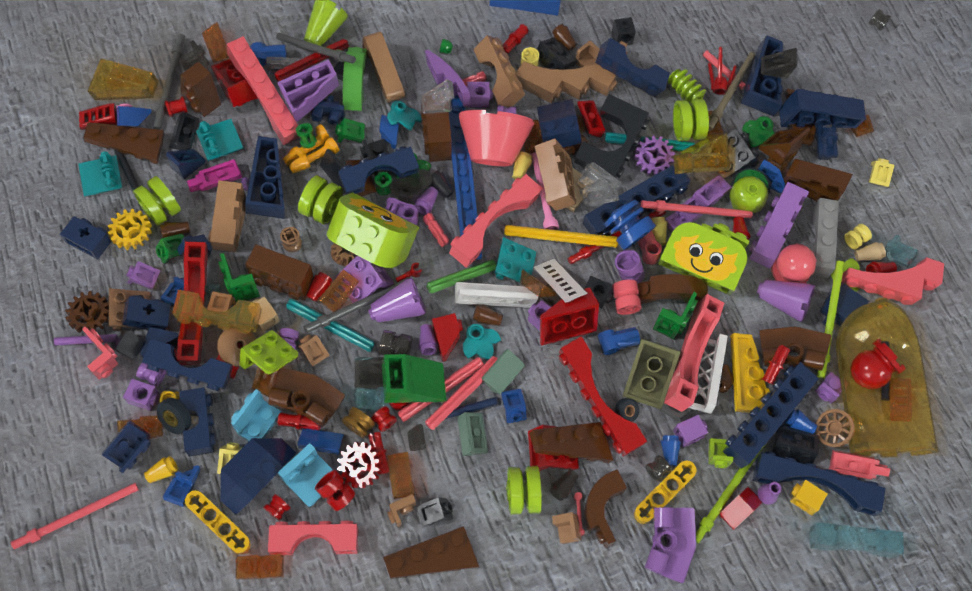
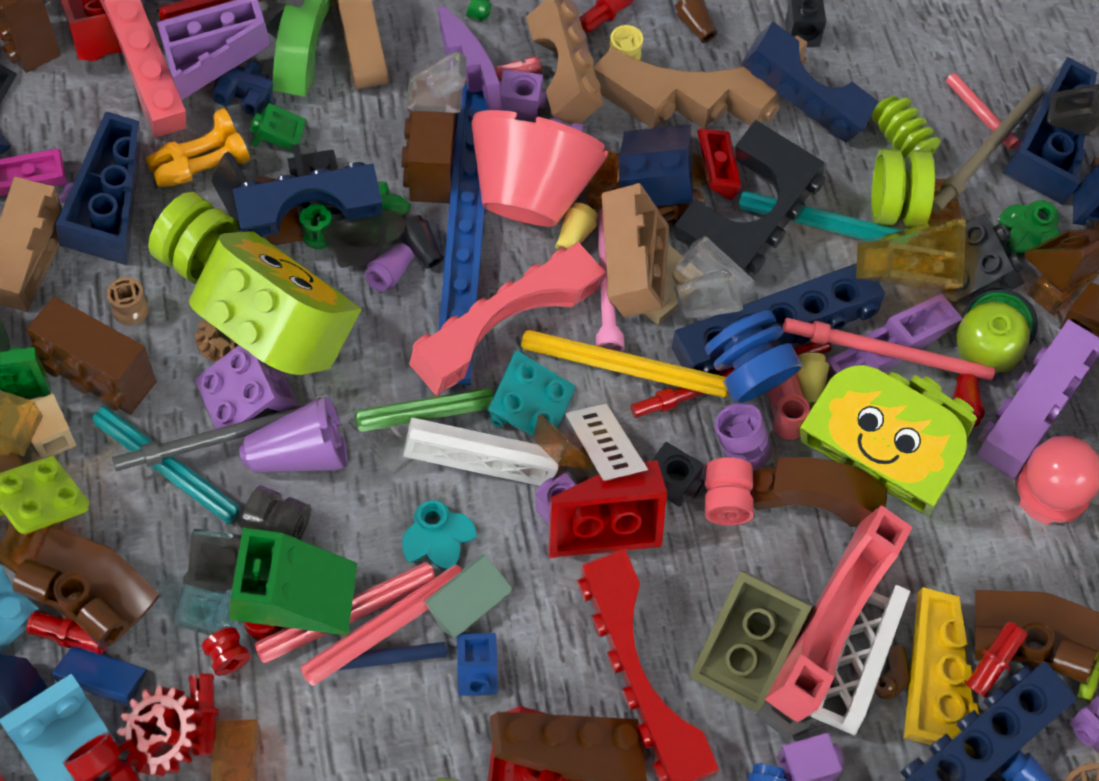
camera: 10 degrees right, 5 degrees down
teal hinge [196,118,244,161] -> none
medium lavender wheel [278,328,299,349] -> none
green bush [296,123,317,148] -> none
medium nougat bracket [297,334,330,366] -> none
red cone [306,272,333,302] -> none
clear orange slope [319,269,359,312] -> none
pearl gold wheel [342,407,375,438] -> none
blue slope [379,115,400,149] -> none
medium lavender piece [385,198,418,225] -> none
teal plate [387,101,422,131] -> none
red hand [395,262,422,282] -> none
clear smoke slope [407,424,426,451] -> none
medium lavender cone [418,324,438,355] -> none
coral axle [423,213,449,247] -> none
red slope [432,313,463,362] -> none
sand green slope [458,412,488,456] -> none
reddish brown cone [472,304,503,326] -> none
black bracket [537,37,578,70] -> none
medium nougat panel [576,41,600,68] -> none
blue piece [597,327,640,355] -> none
black wheel [615,398,639,422] -> none
medium lavender gear [634,135,675,176] -> none
green bracket [653,292,698,340] -> none
red plant [708,47,737,95] -> none
medium lavender cone [757,280,815,322] -> none
blue slope [759,159,785,194] -> none

